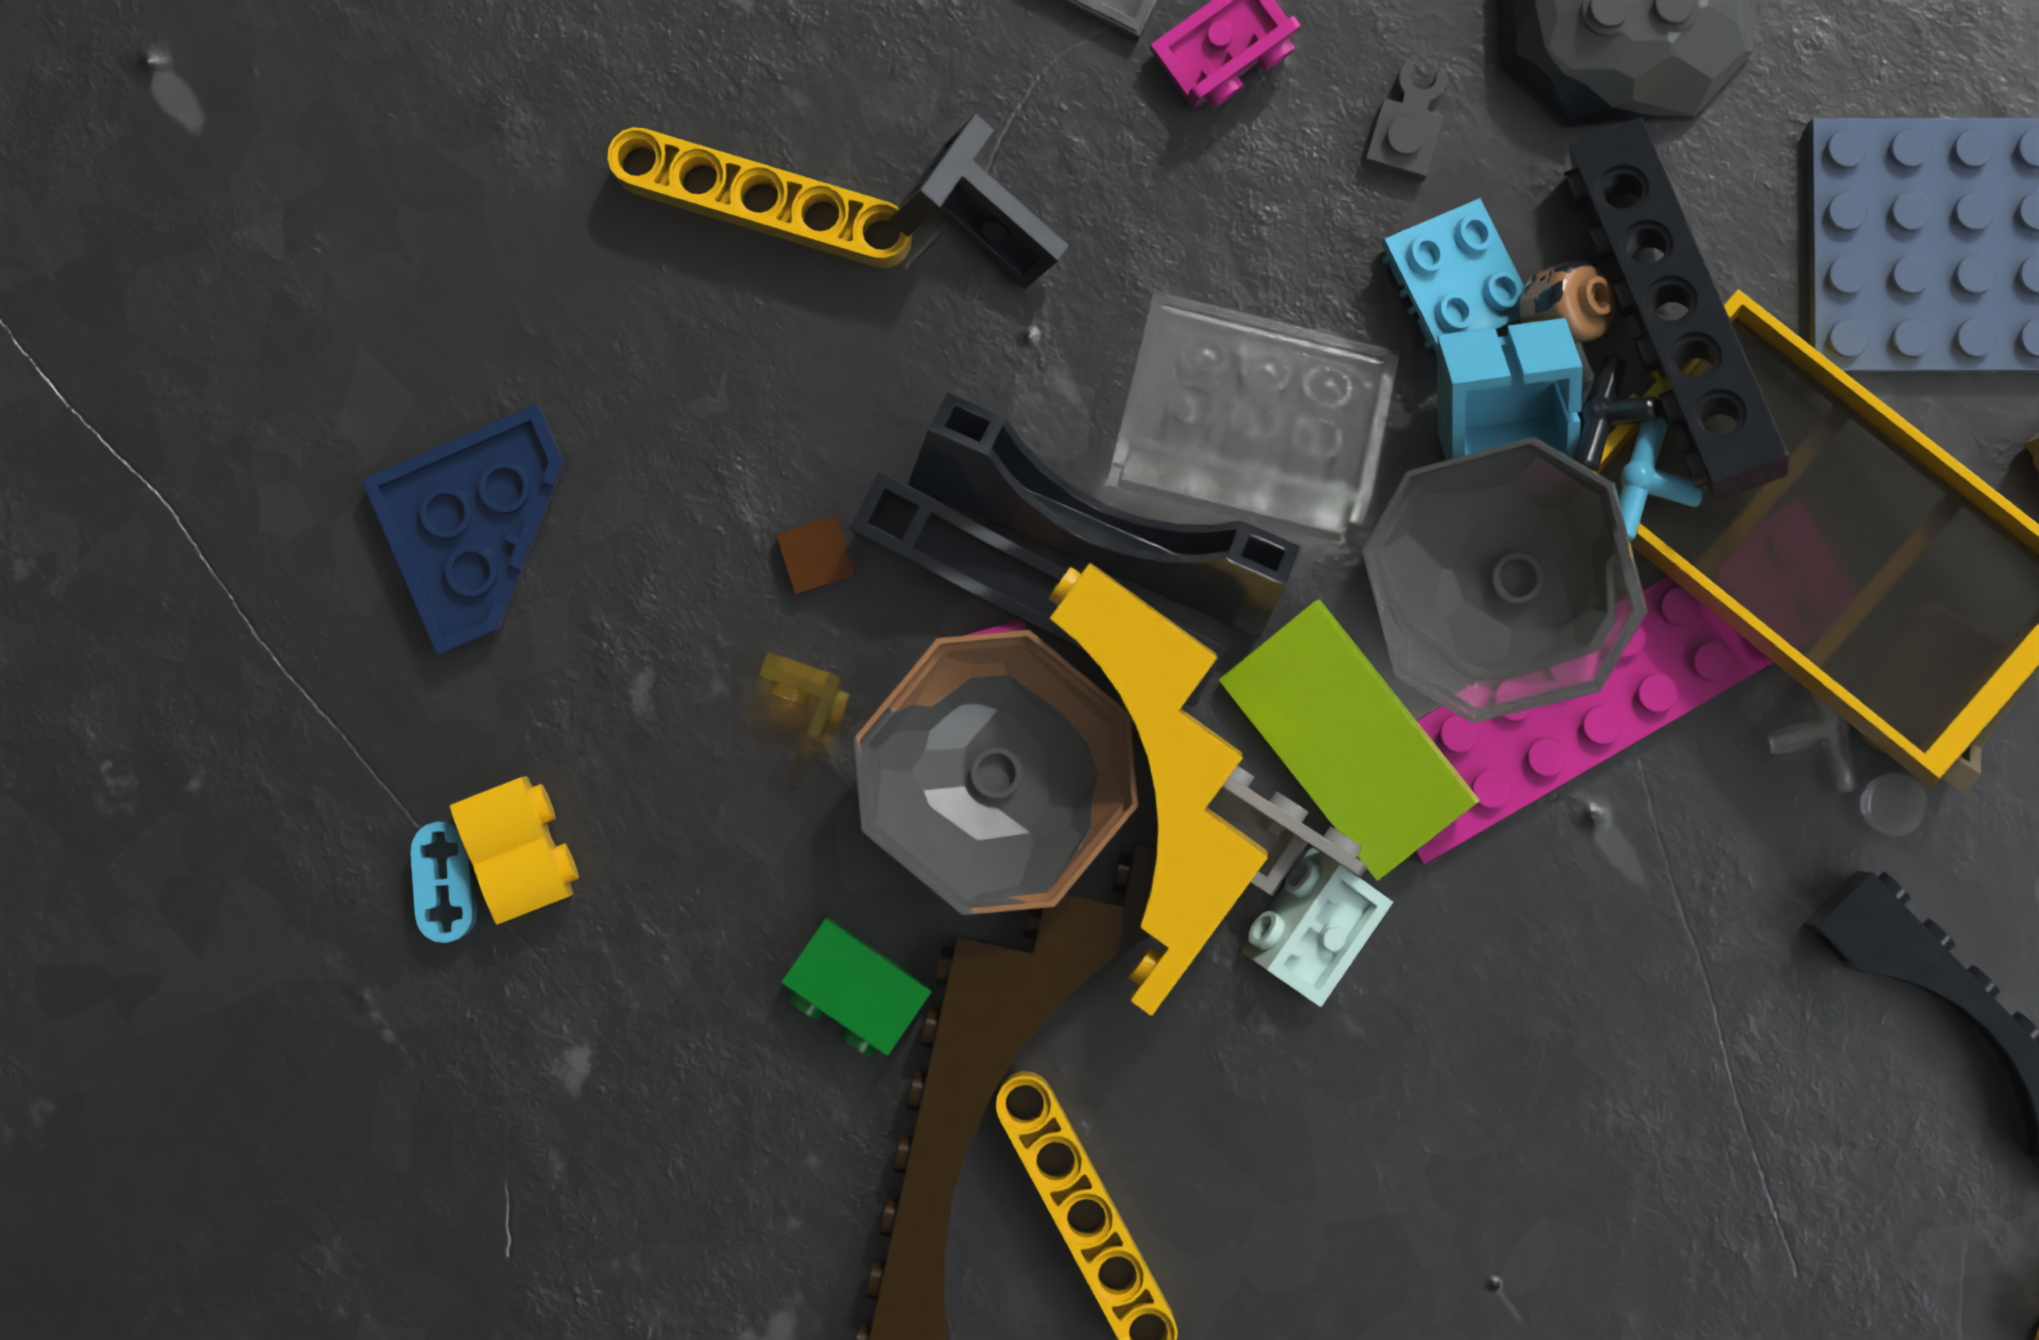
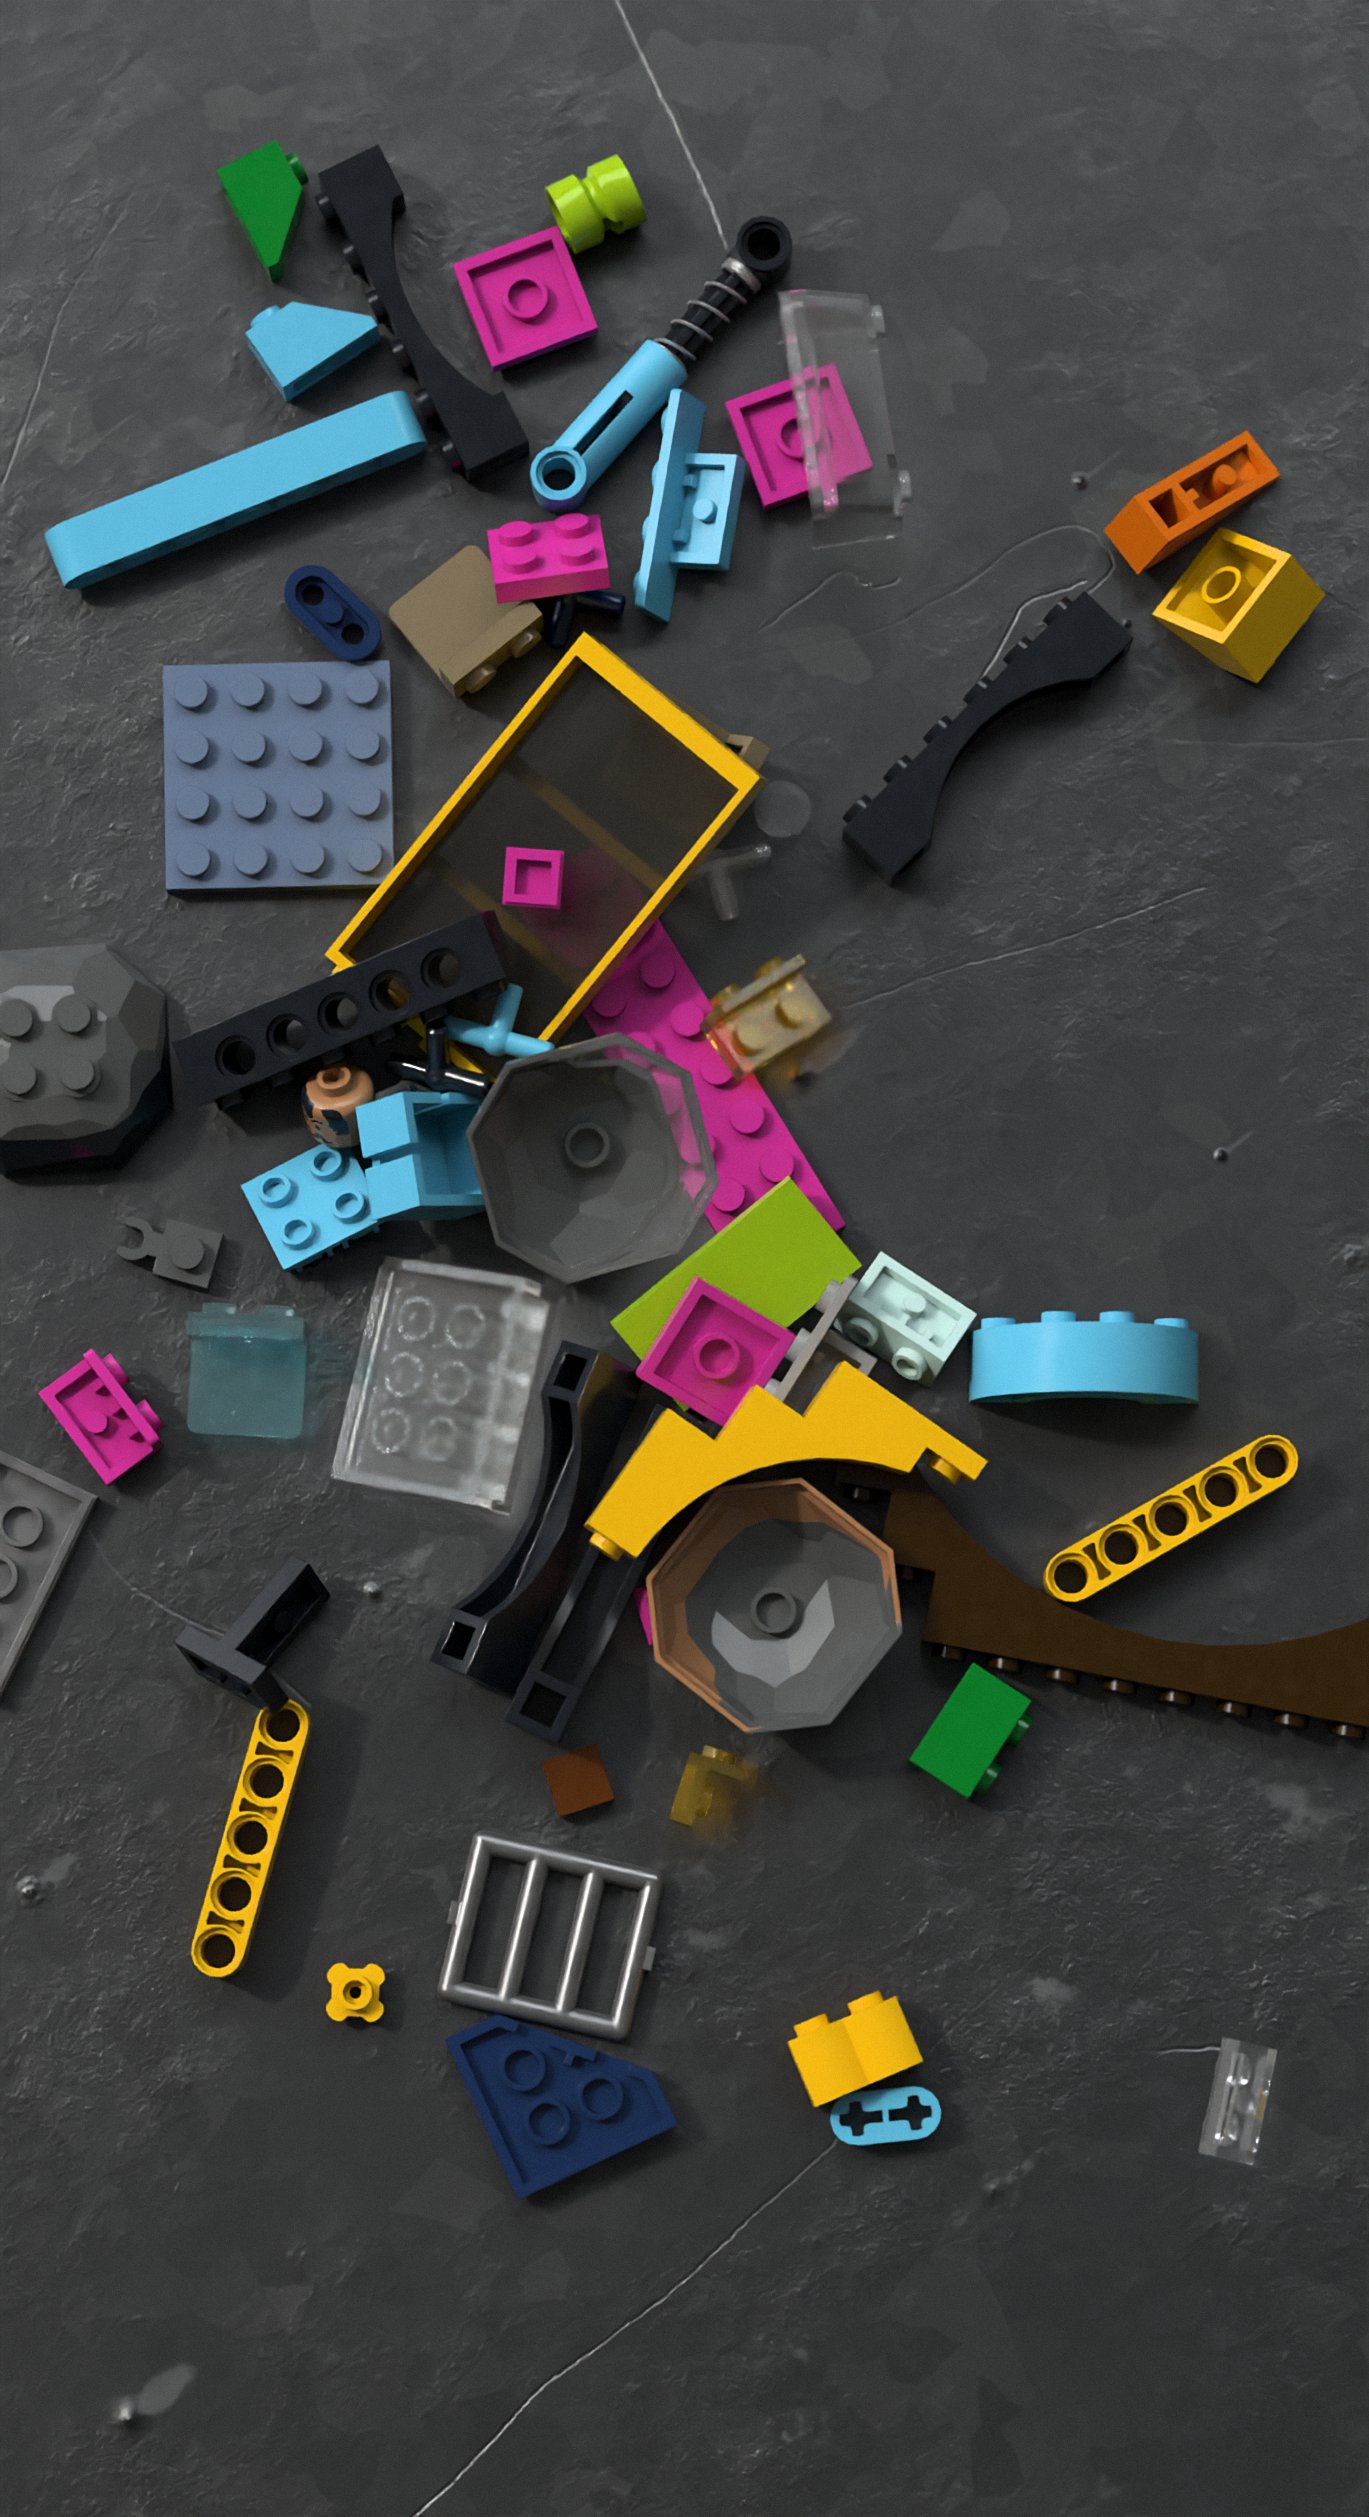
camera: 90 degrees left, 5 degrees down
none -> clear light blue bracket [187,1303,309,1439]
none -> yellow plate [326,1963,385,2022]
none -> flat silver bar [437,1830,665,2042]
none -> dark pink tile [502,847,565,909]
none -> dark pink plate [635,1274,796,1427]
none -> clear yellow bracket [699,953,832,1082]
none -> medium azure brick [969,1311,1199,1404]
none -> clear plate [1198,2037,1277,2165]

